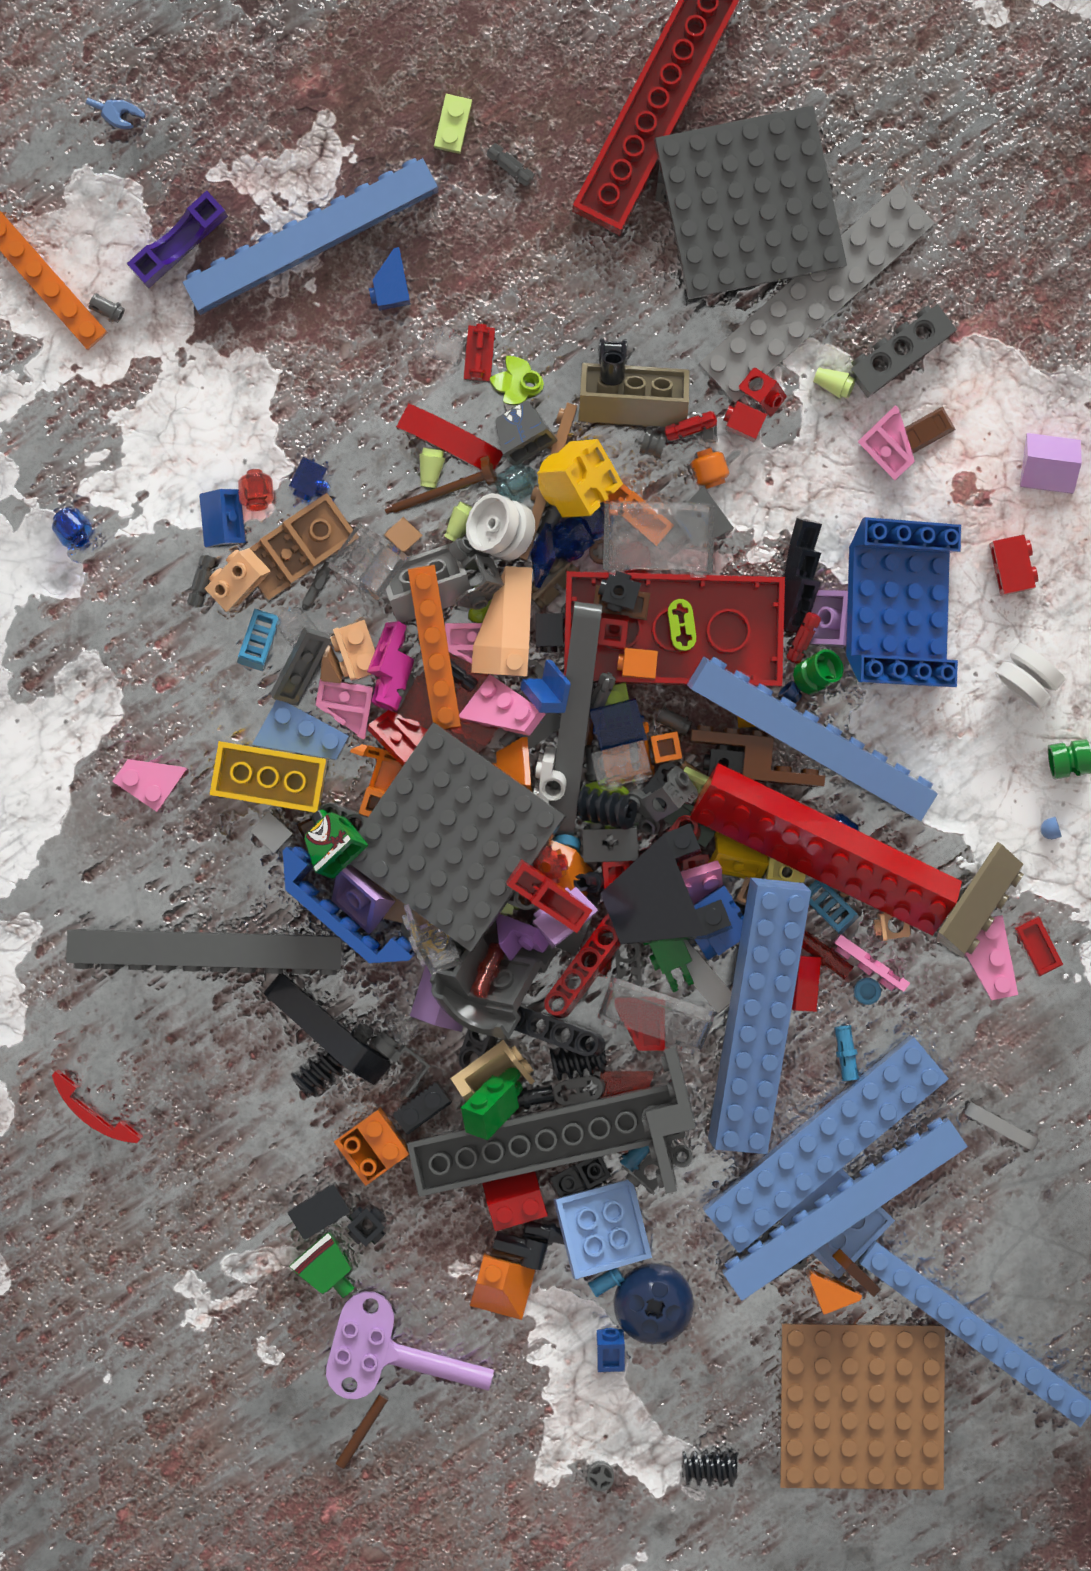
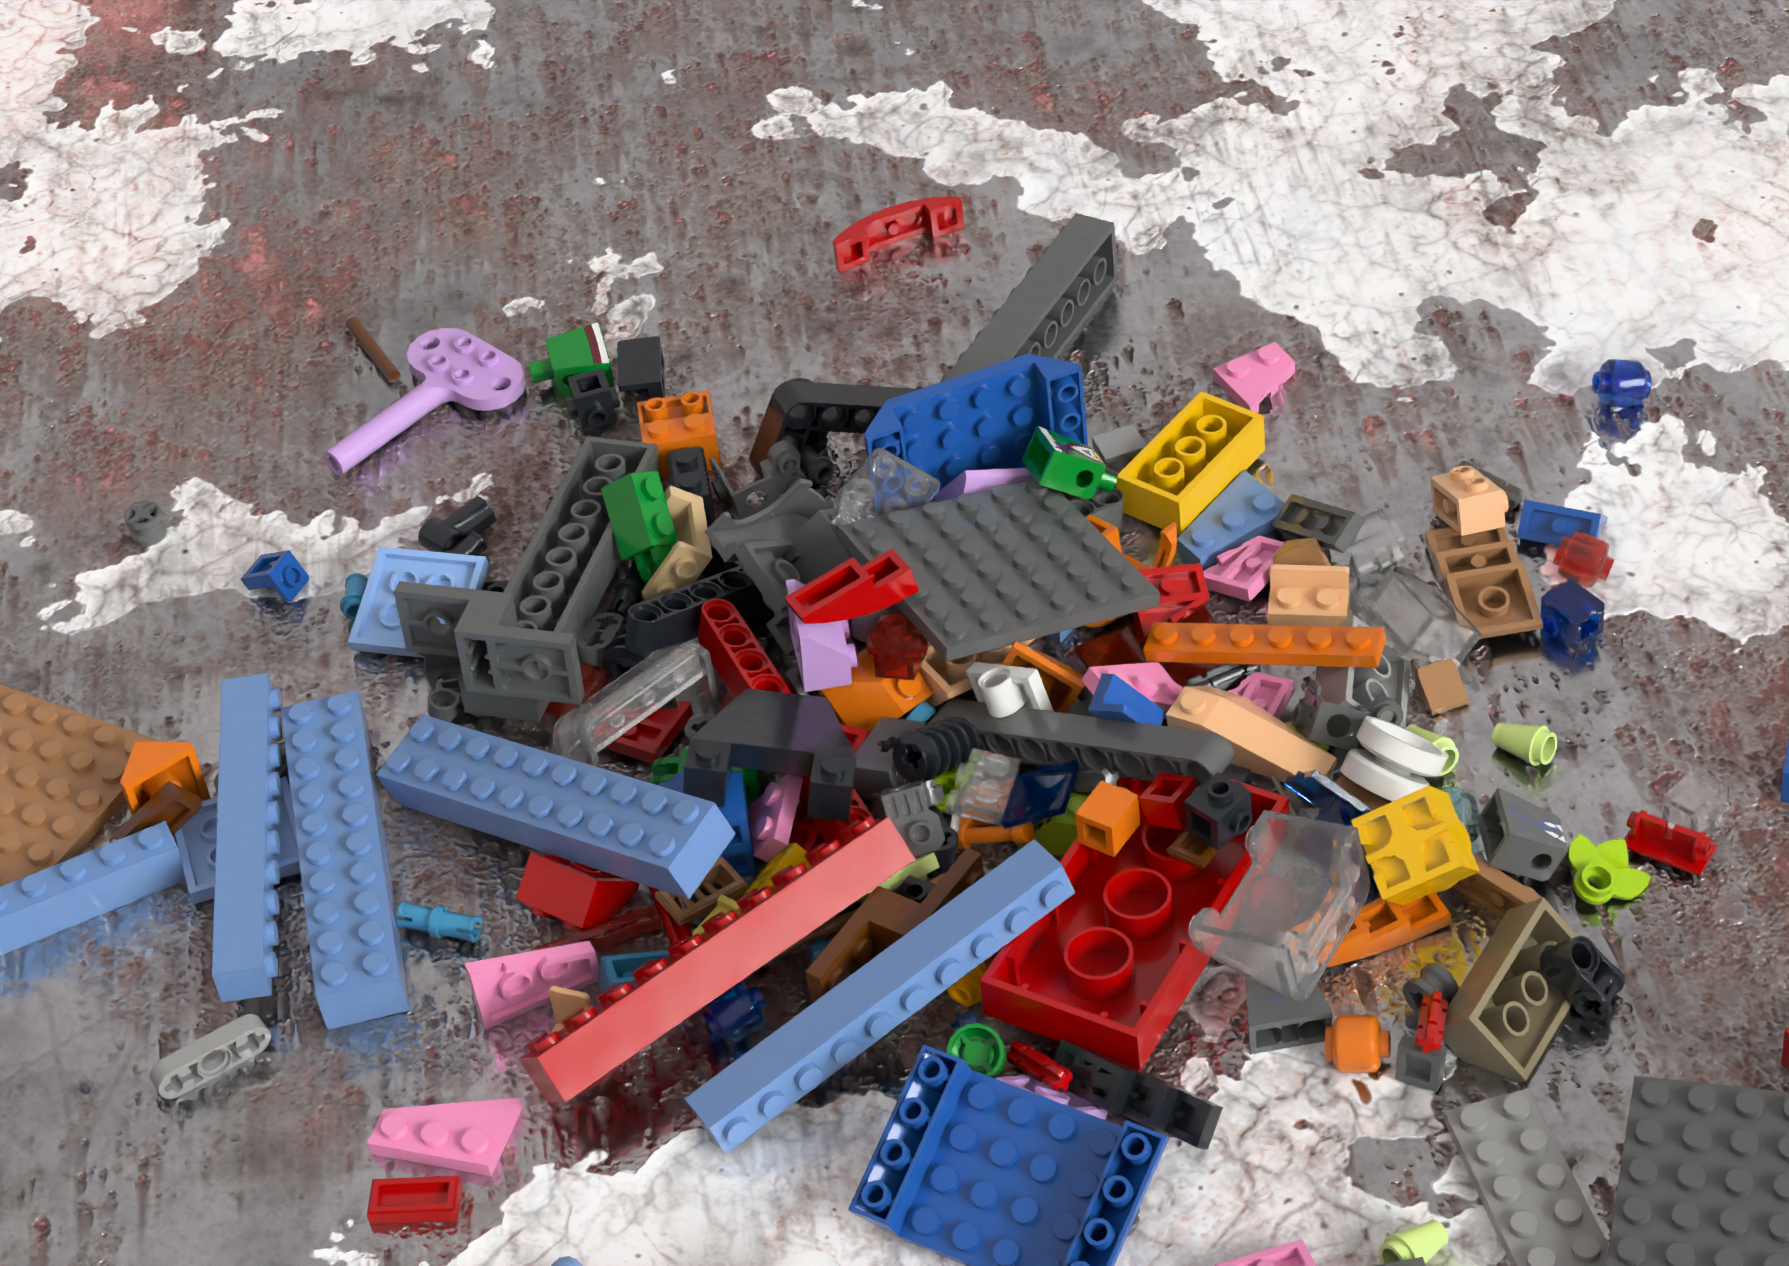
camera: 125 degrees right, 45 degrees down
dark azure slope [237,609,280,671] -> none
dark pink plate [367,621,414,711] -> none
reddish brown piece [385,456,497,514] -> none
red slope [396,403,503,472] -> none
clear red pin [470,943,505,998] -> none
orange slope [470,1253,535,1320] -> none
red slope [482,1171,548,1232] -> none
black pin [573,872,605,893] -> none
dark blue piece [613,1263,694,1345] -> none
orange brick [650,732,682,764] -> none
lime beam [668,599,696,651] -> none
black piece [681,1451,737,1487] -> none
red brick [723,401,767,442] -> none
red bracket [739,368,787,417] -> none
dark tan slope [936,842,1024,958] -> none

